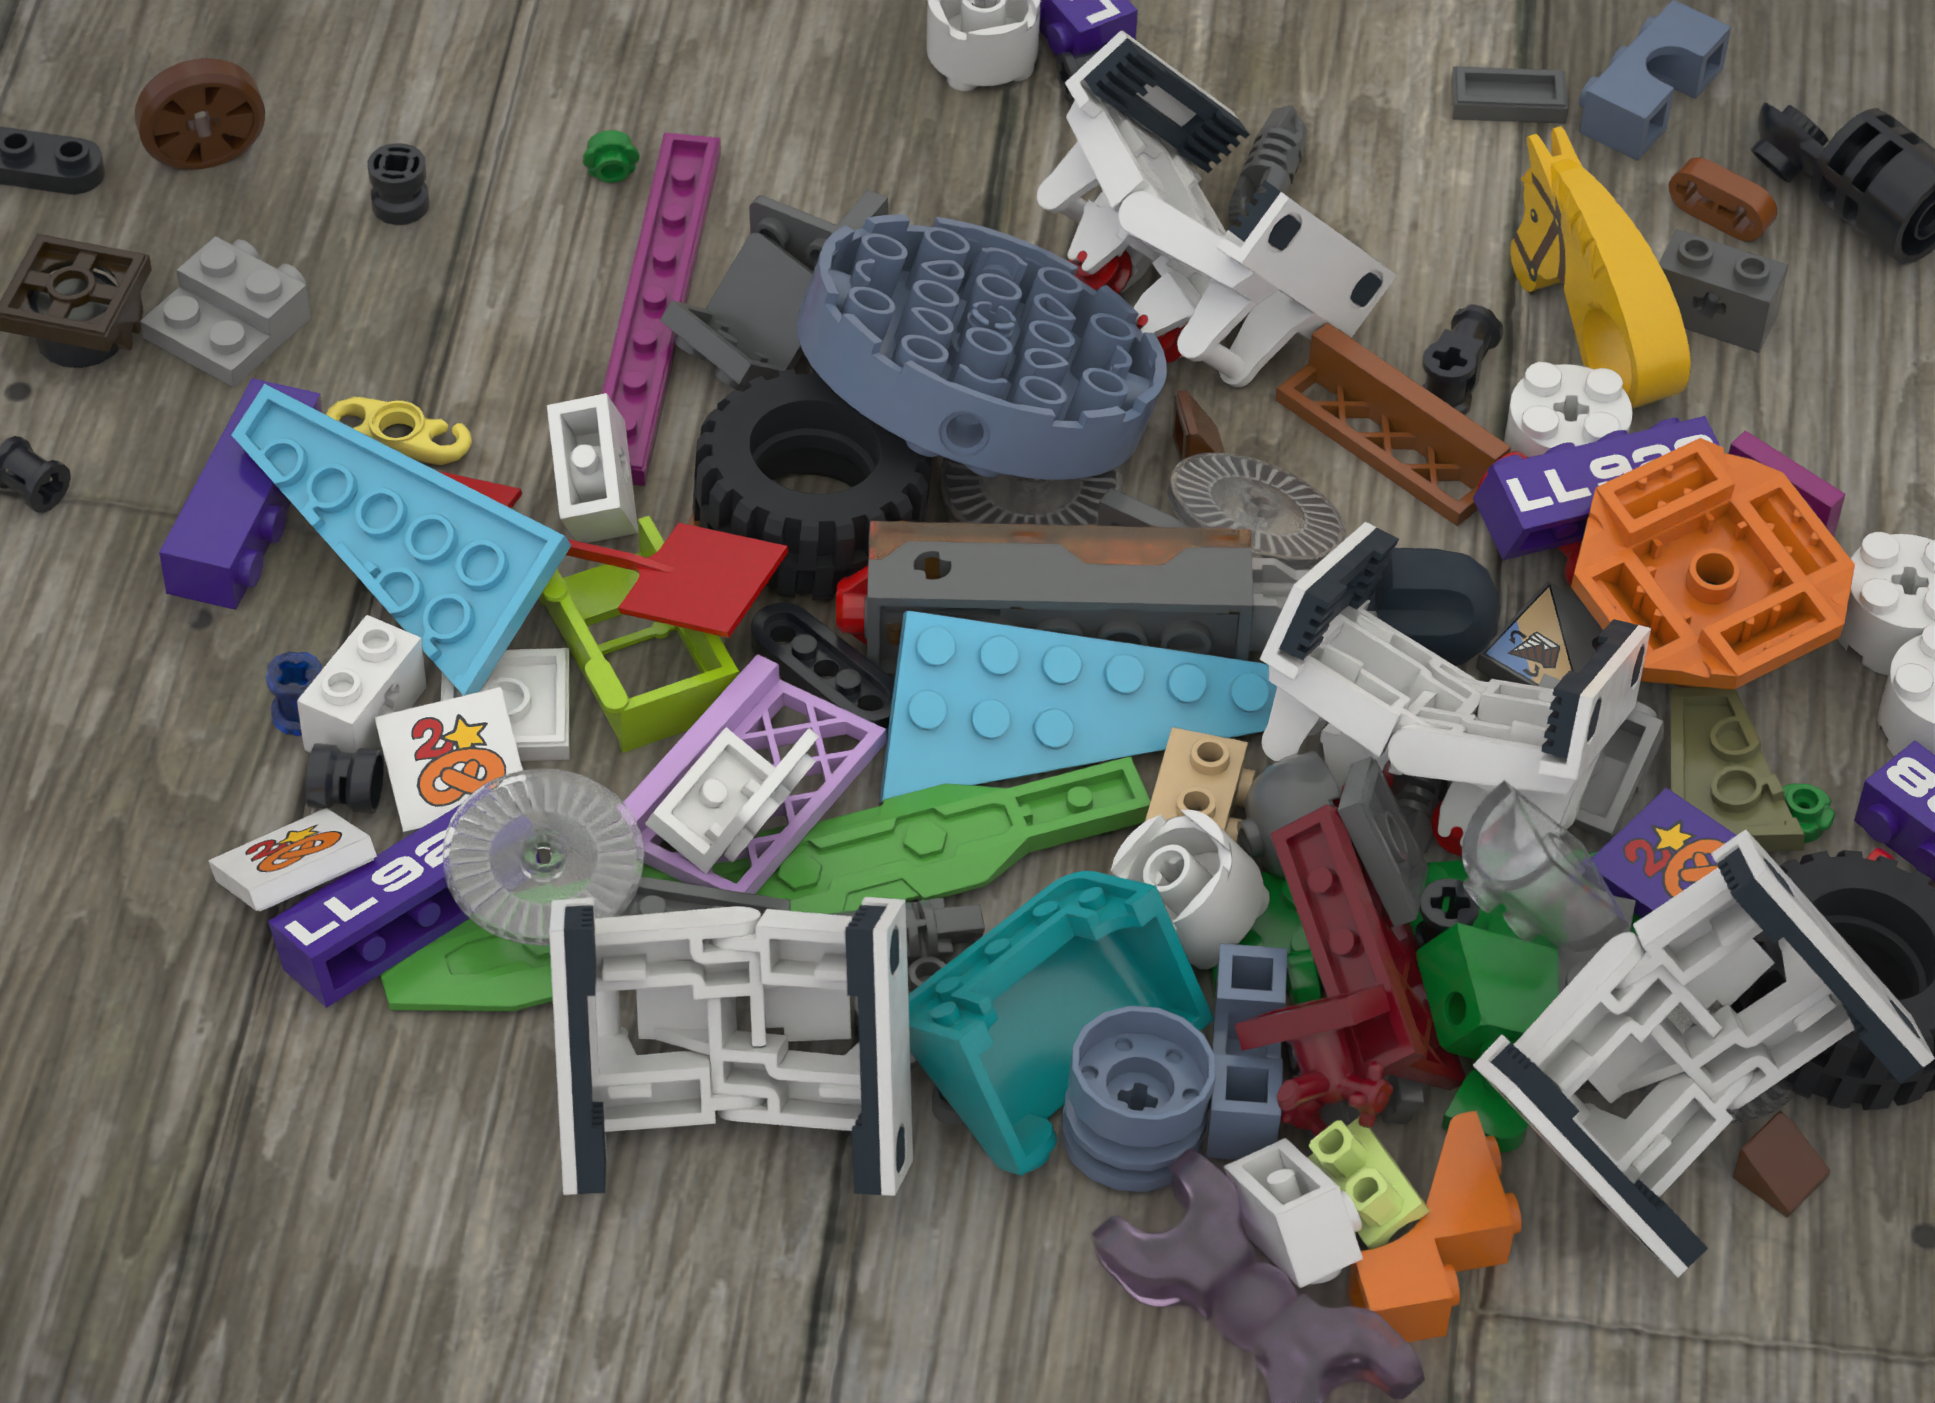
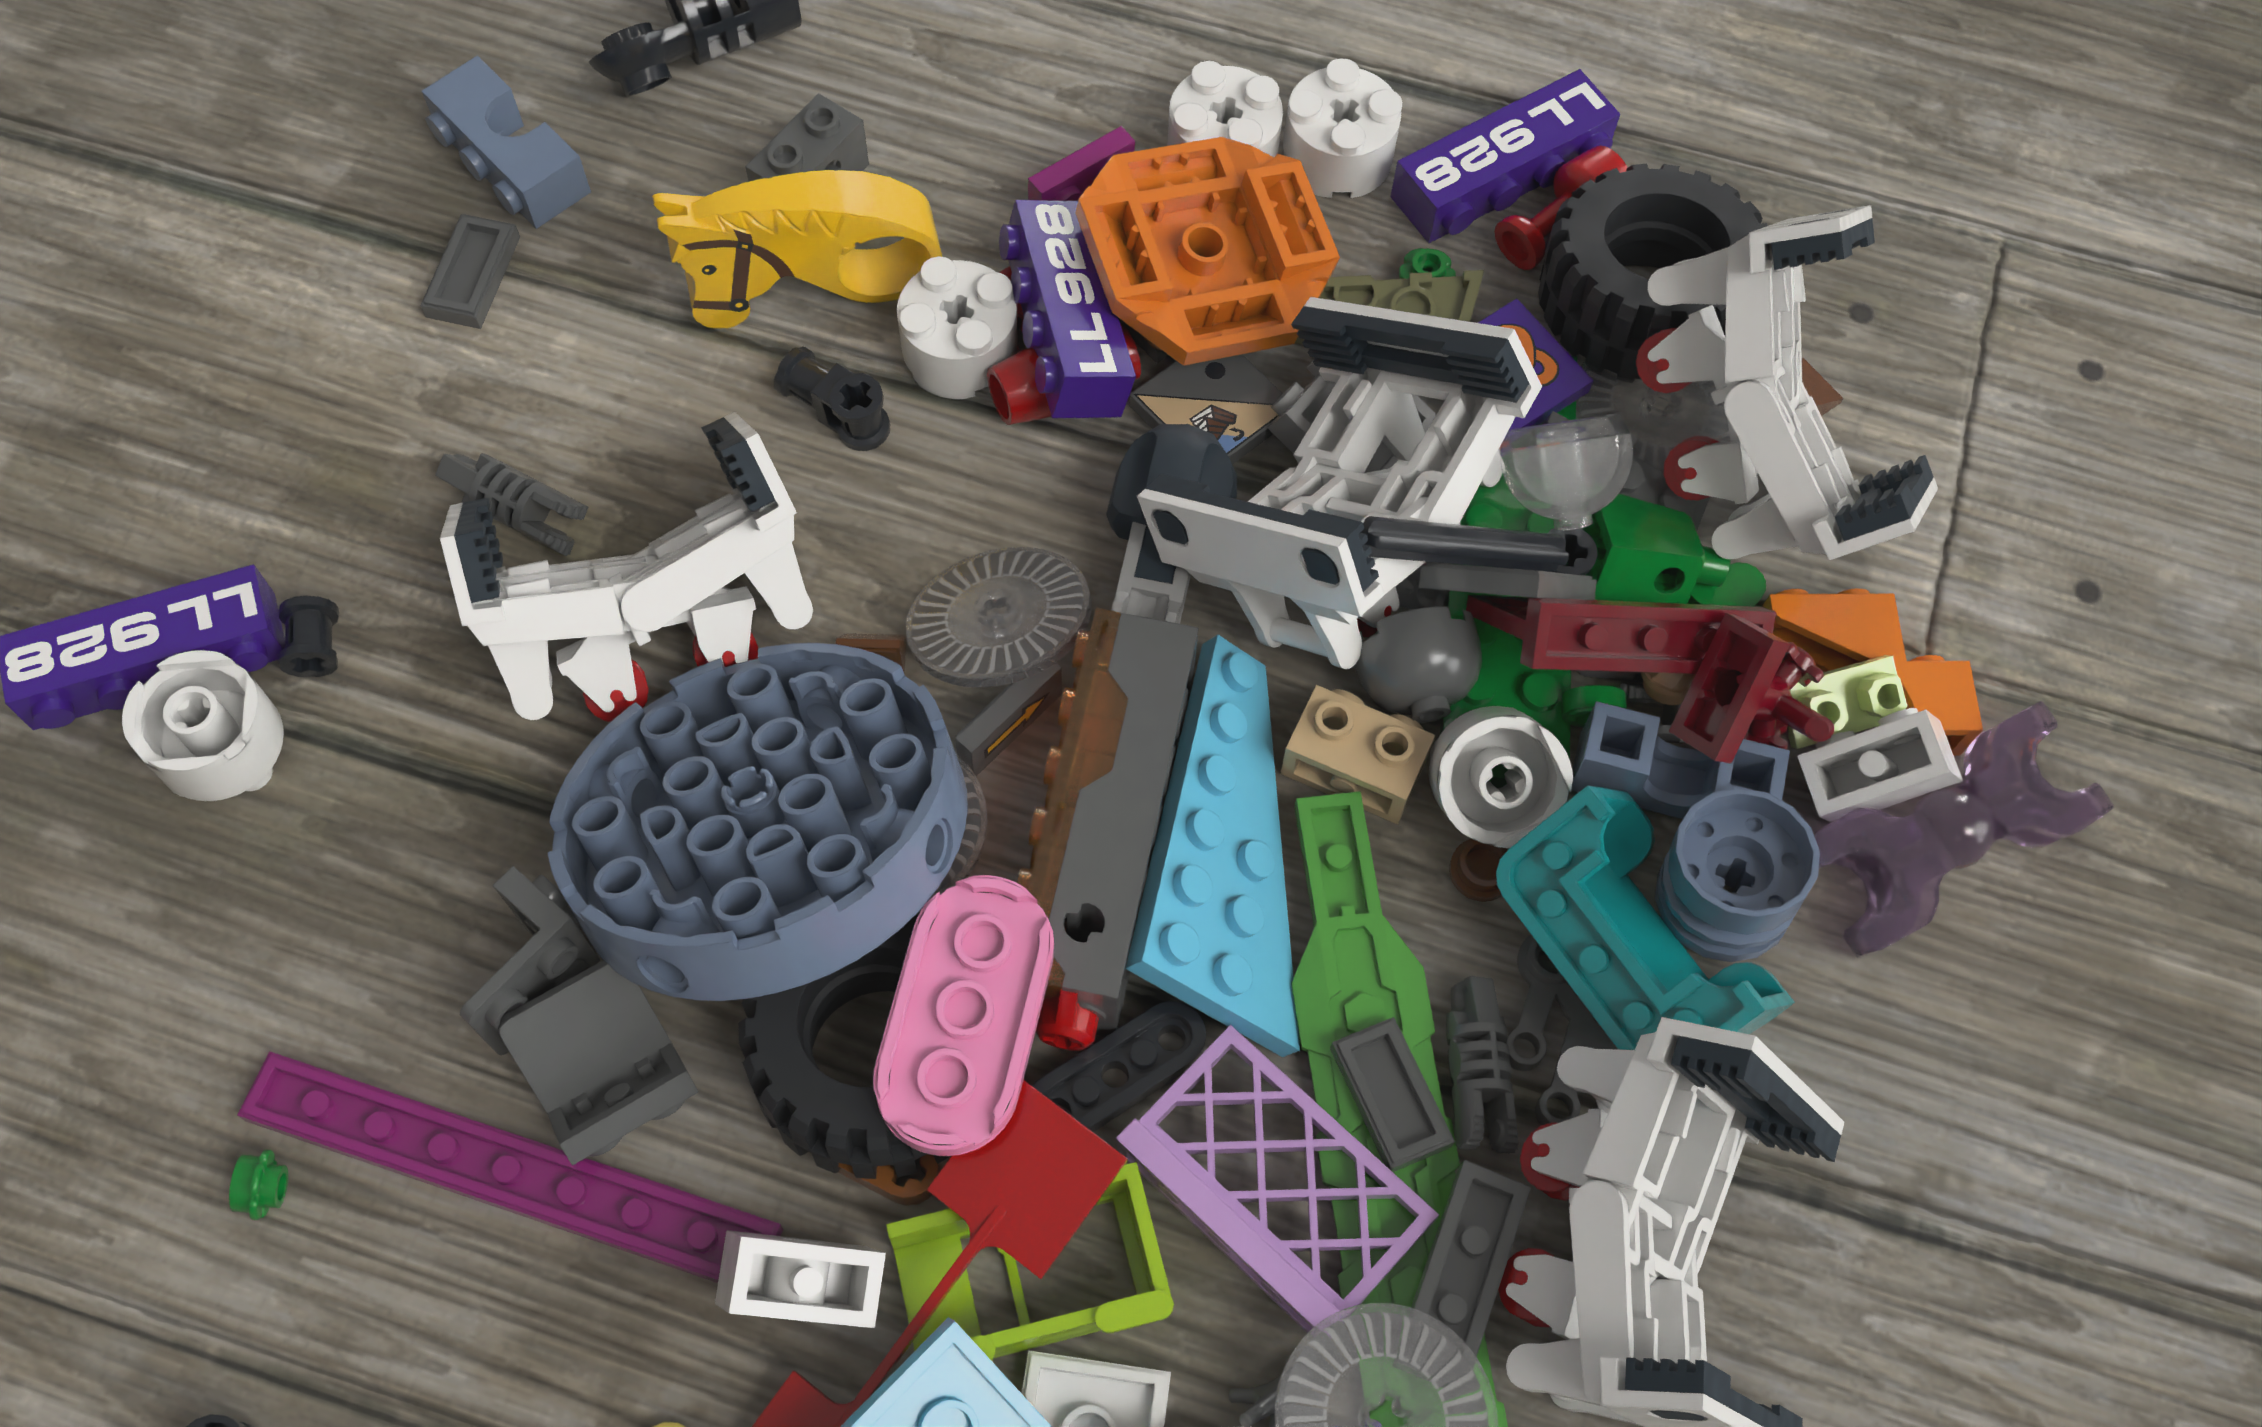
camera: 80 degrees left, 15 degrees up
white bracket [645,727,819,874] -> none
dark orange fence [1275,322,1511,526] -> none
dark orange beam [1669,157,1777,242] -> none
none -> bright pink tile [873,875,1054,1156]
none -> dark grey tile [1330,1017,1455,1172]
none -> black axle [1360,516,1570,572]

